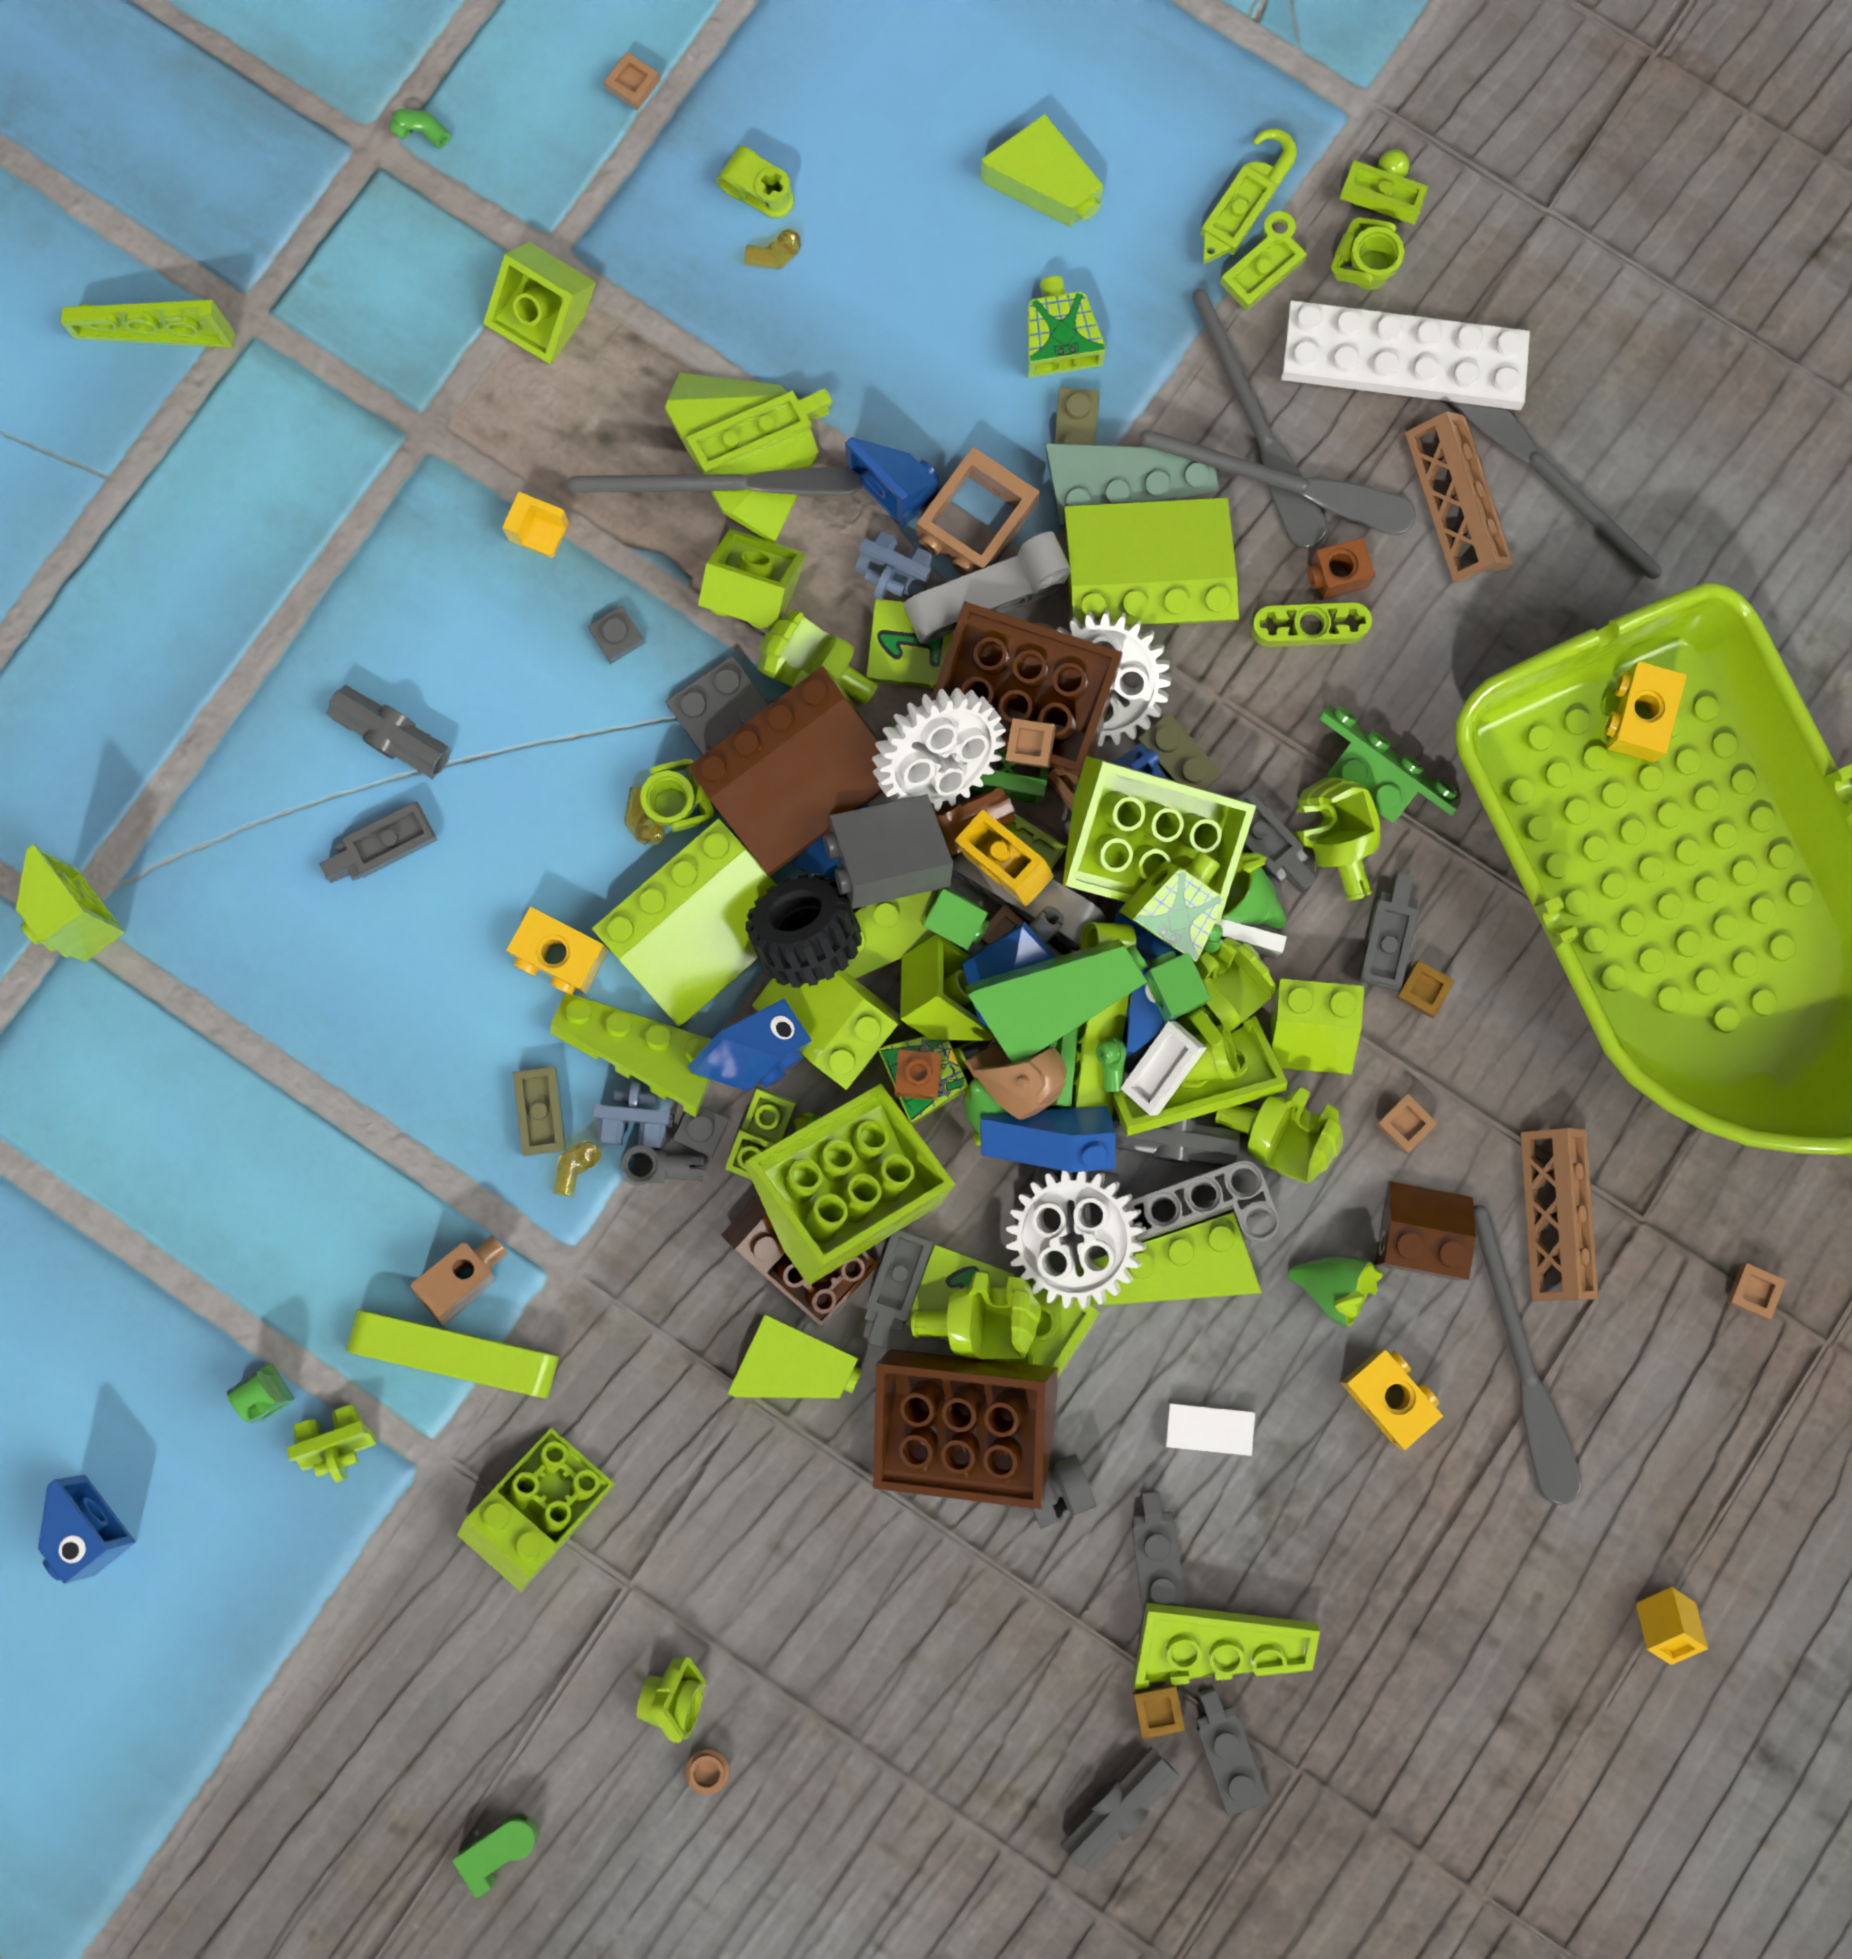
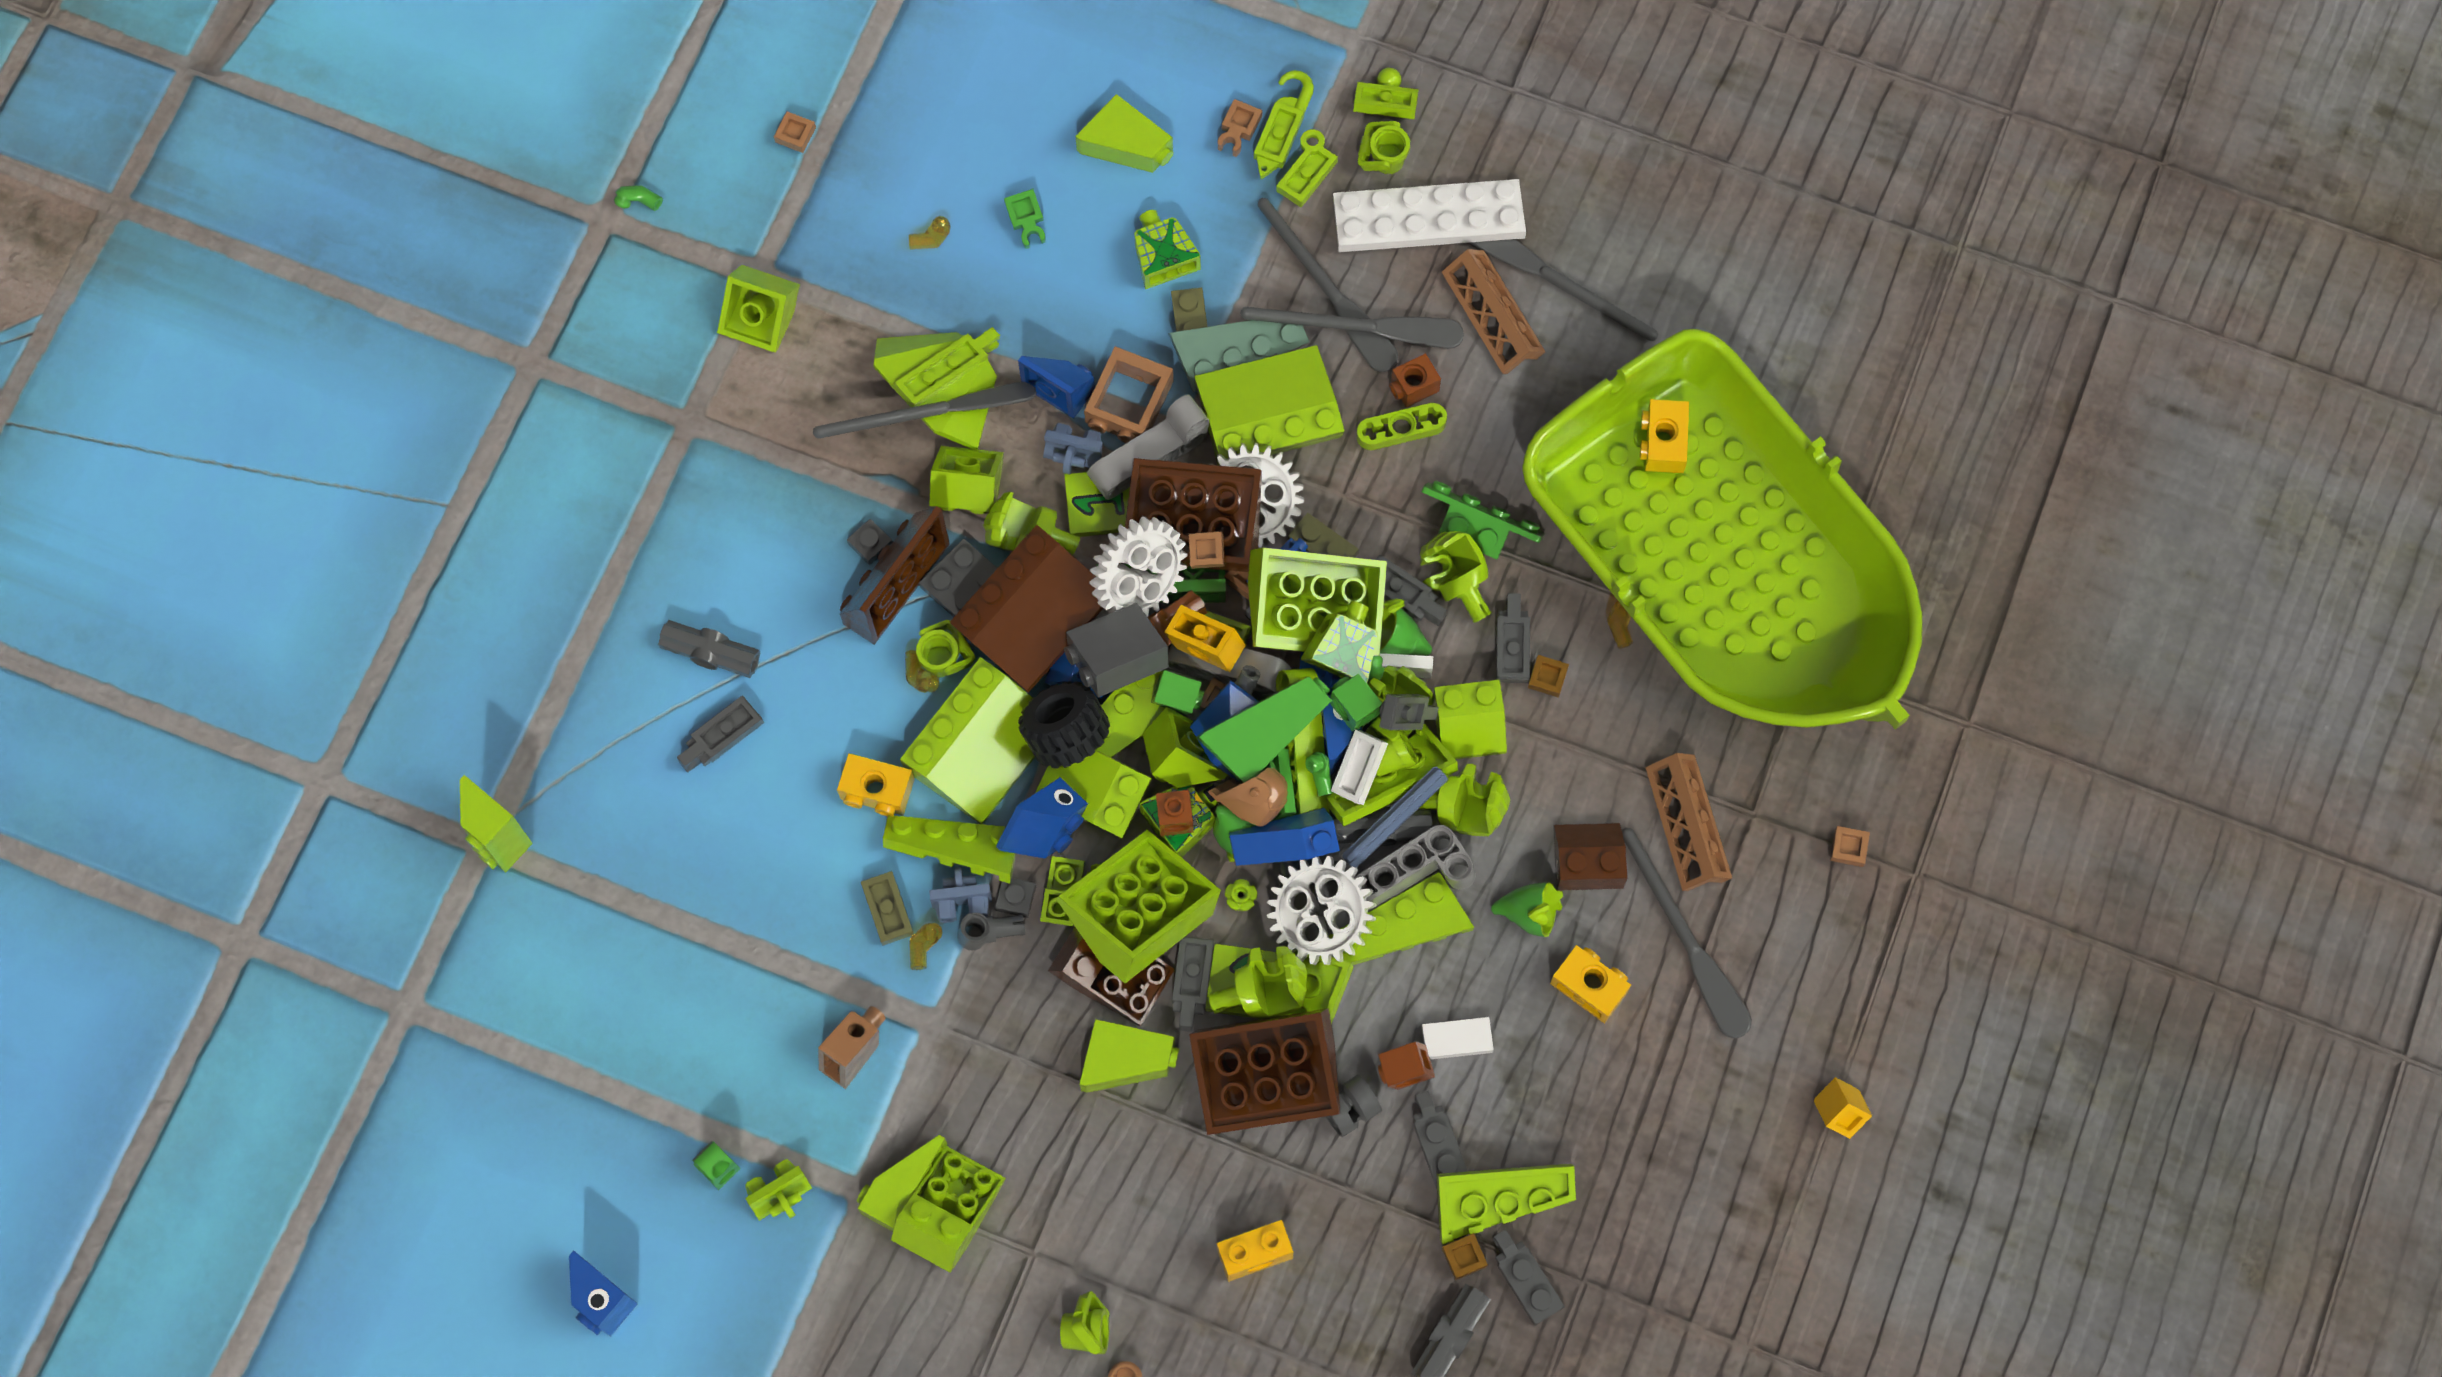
camera: 10 degrees left, 10 degrees down
lime wing [61,300,235,348] -> none
lime beam [345,1309,559,1399] -> none
yellow panel [502,491,569,558] -> none
lime piece [716,145,794,219] -> none
medium nougat plate [1375,1094,1438,1154] -> none
none -> reddish brown slope [840,506,950,645]
none -> lime slope [857,1135,948,1232]
none -> bright green plate [1004,189,1046,249]
none -> yellow brick [1217,1220,1294,1282]
none -> medium nougat plate [1218,99,1262,157]
none -> lime plate [1225,879,1258,911]
none -> sand blue axle [1342,767,1448,868]
none -> dark orange brick [1378,1041,1435,1090]
none -> dark grey hinge [1379,694,1439,730]
none -> clear yellow arm [1607,601,1633,649]

